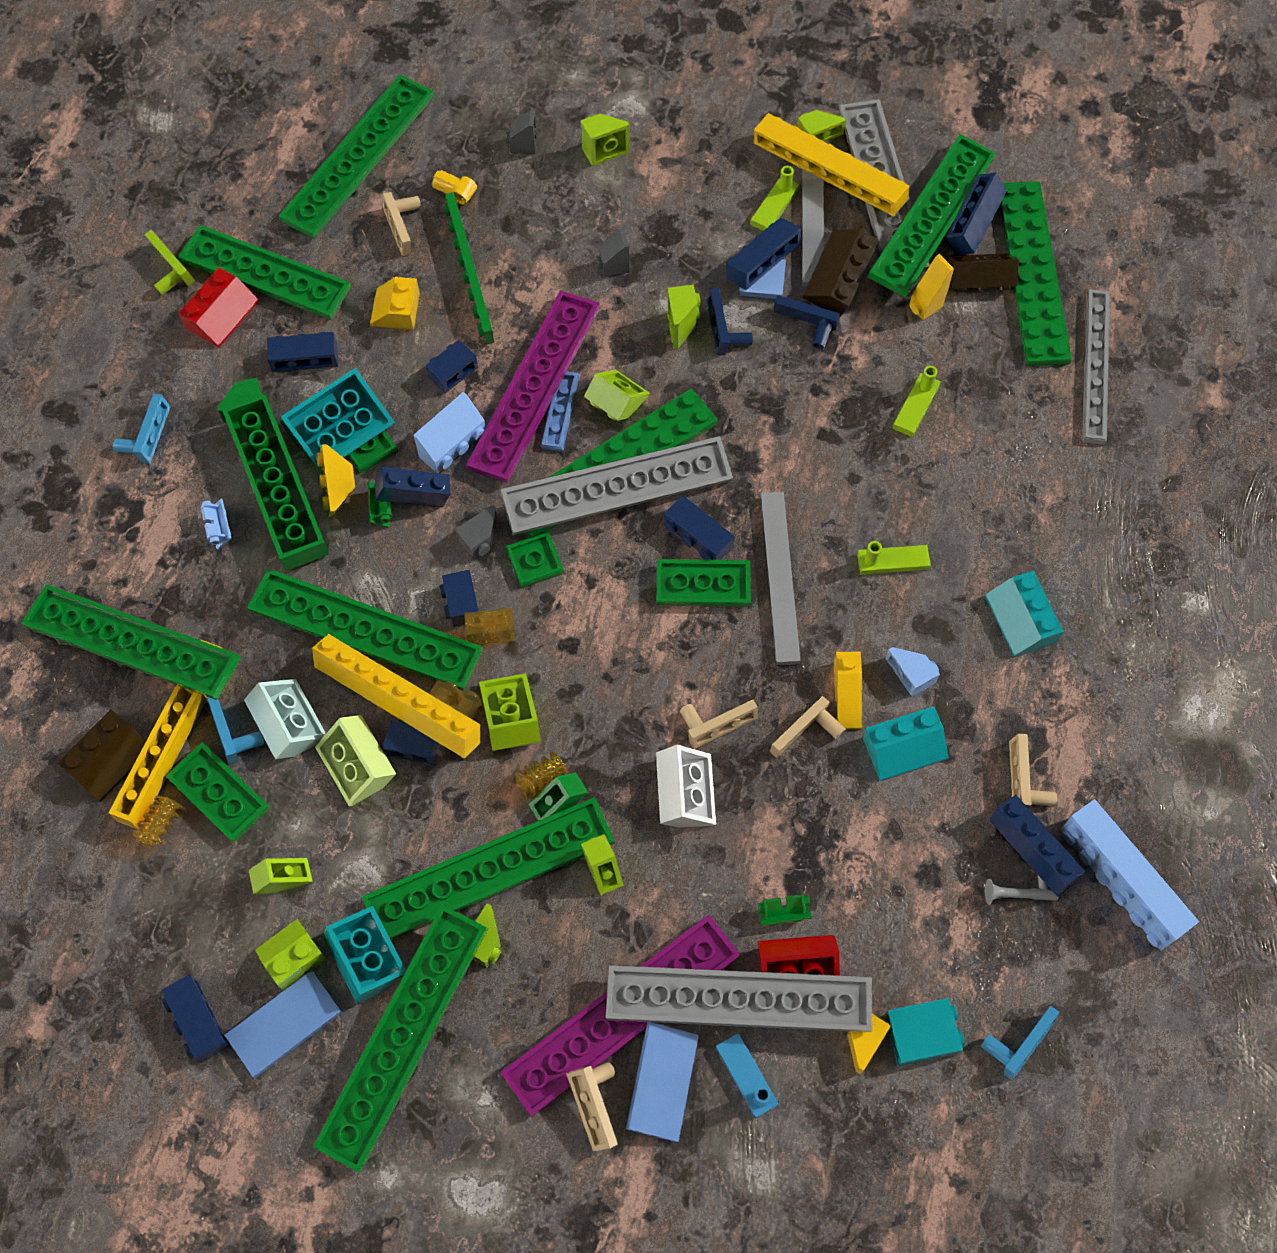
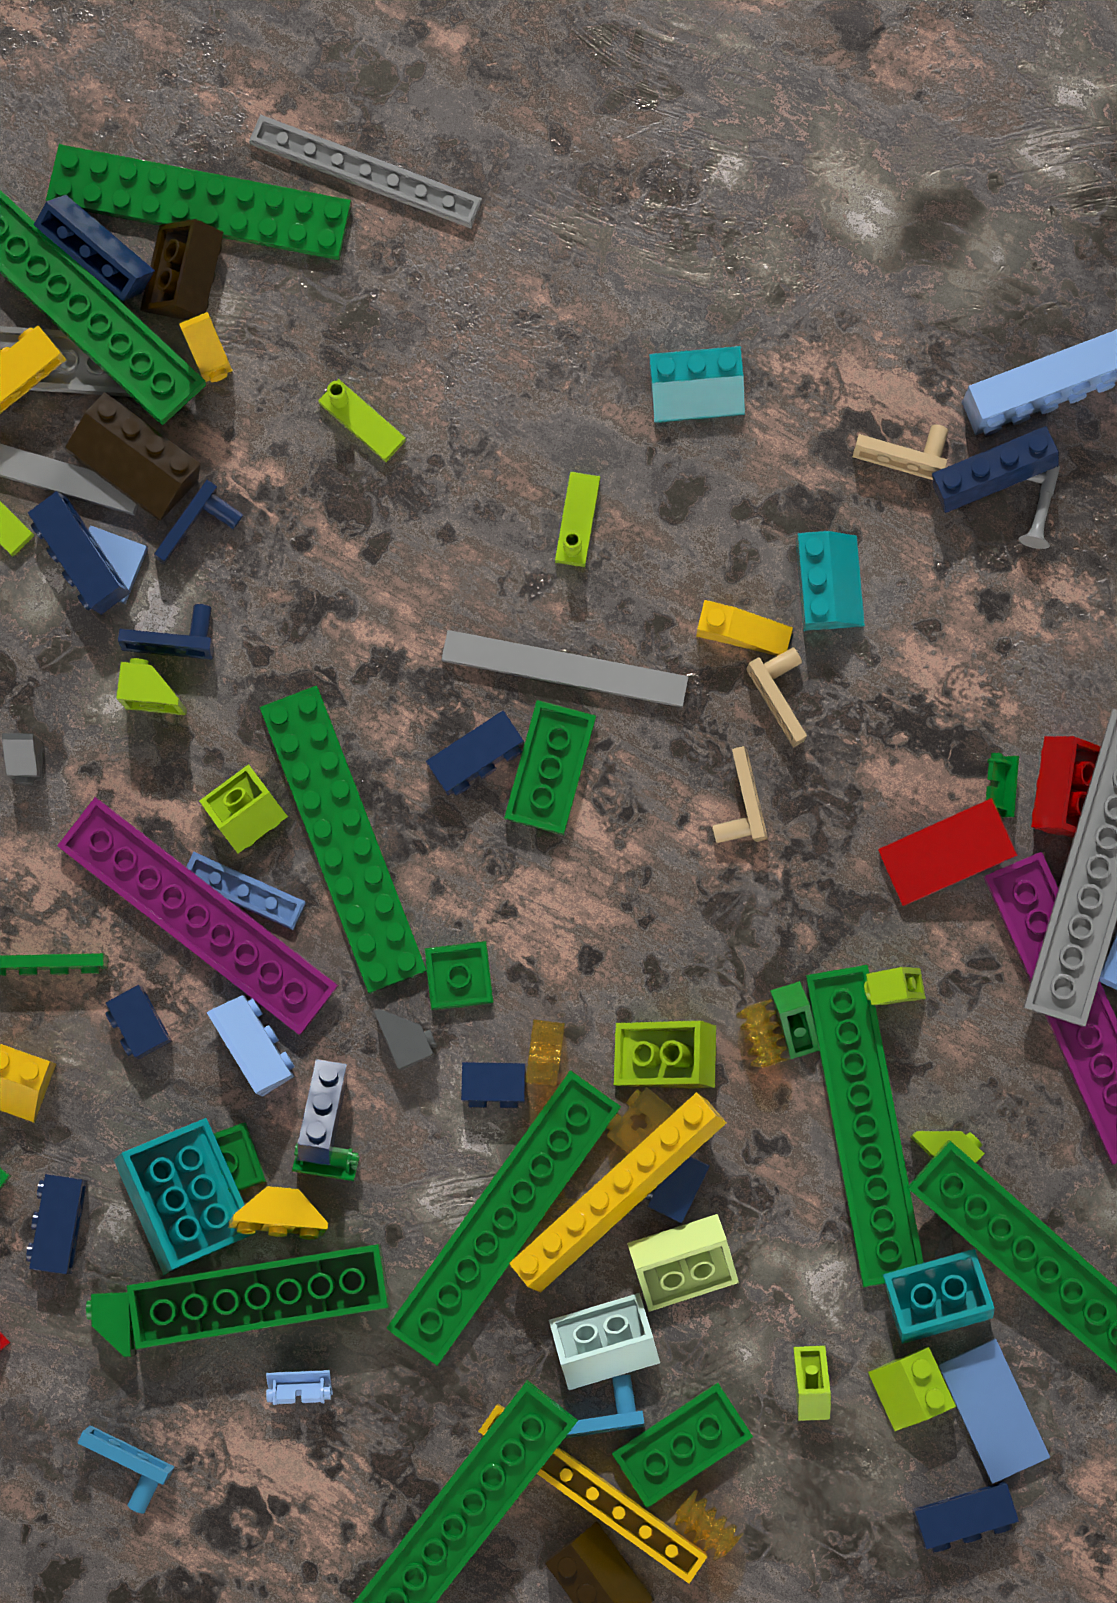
camera: 70 degrees left, 15 degrees up
light grey plate [501,436,733,535] -> none
white slope [656,745,716,828] -> none
light blue slope [885,647,940,696] -> none
none -> red tile [878,798,1018,906]

